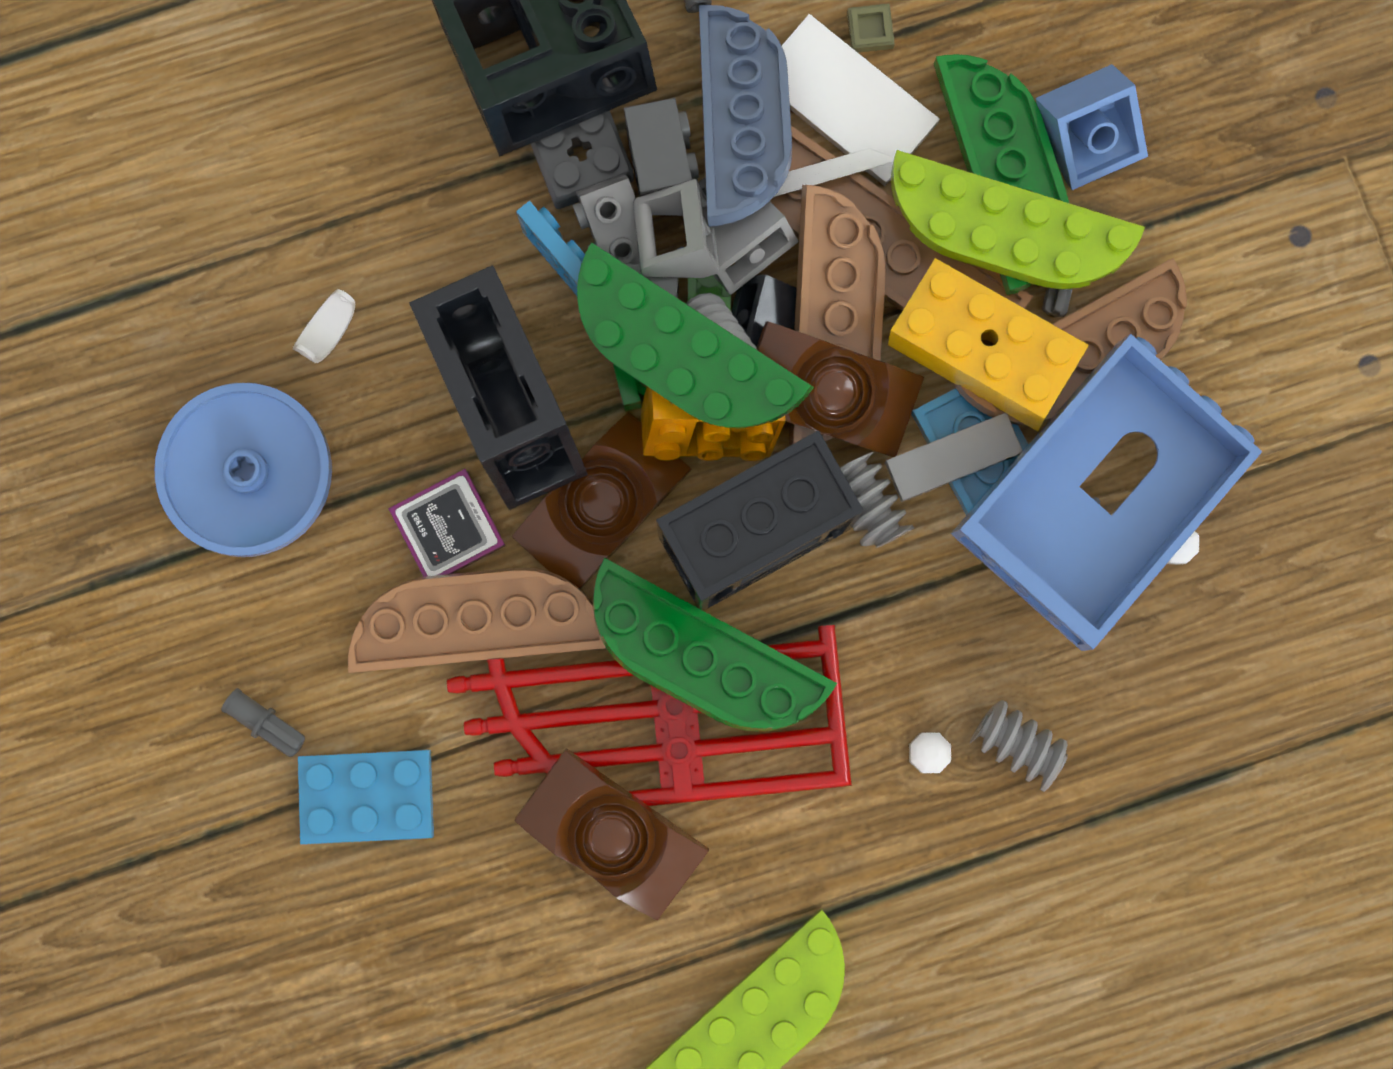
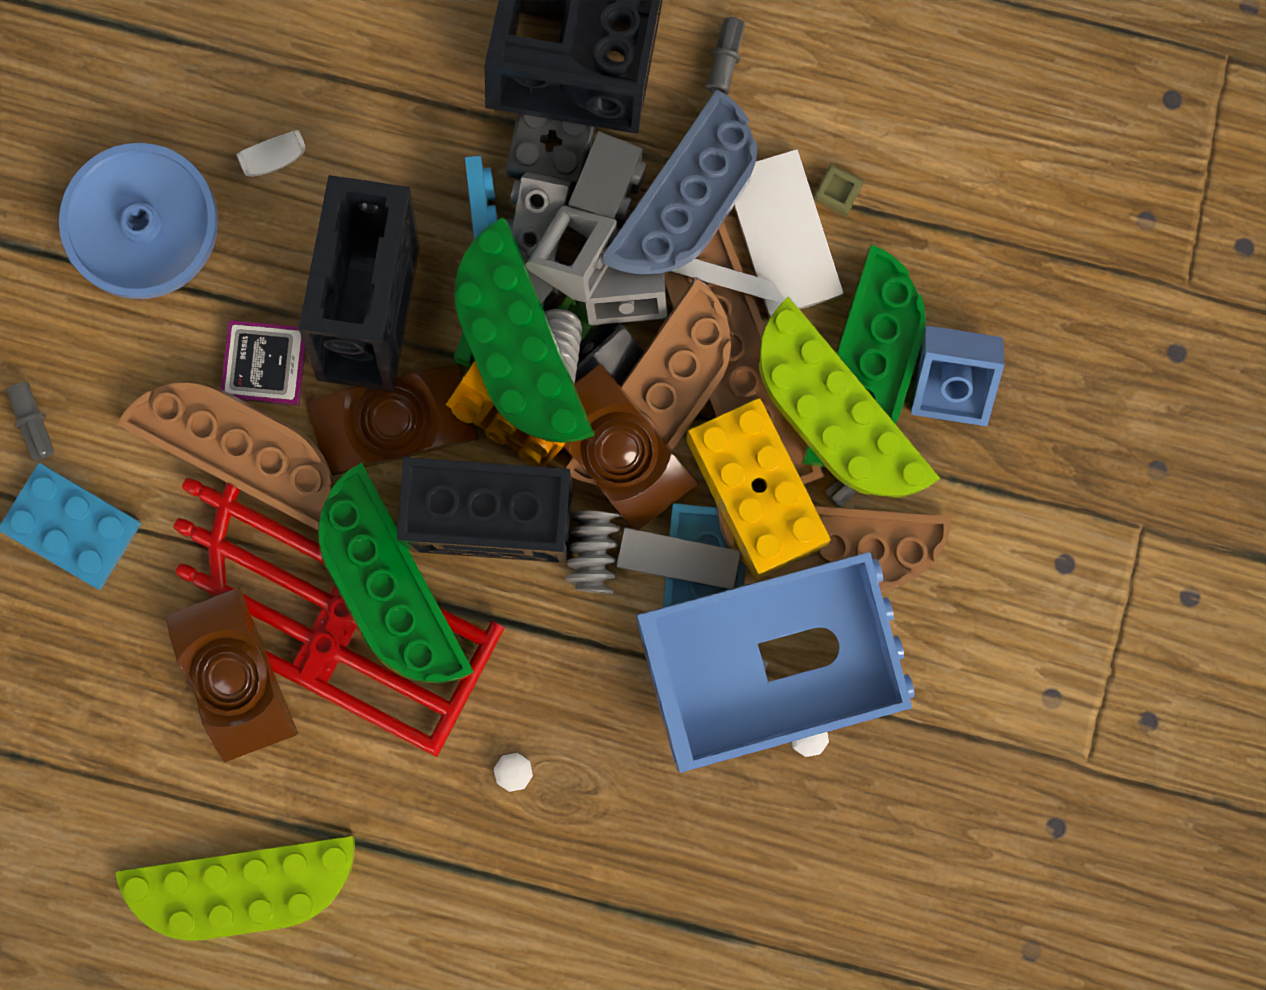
camera: 30 degrees right, 0 degrees up
light grey piece [970,700,1068,792] -> none

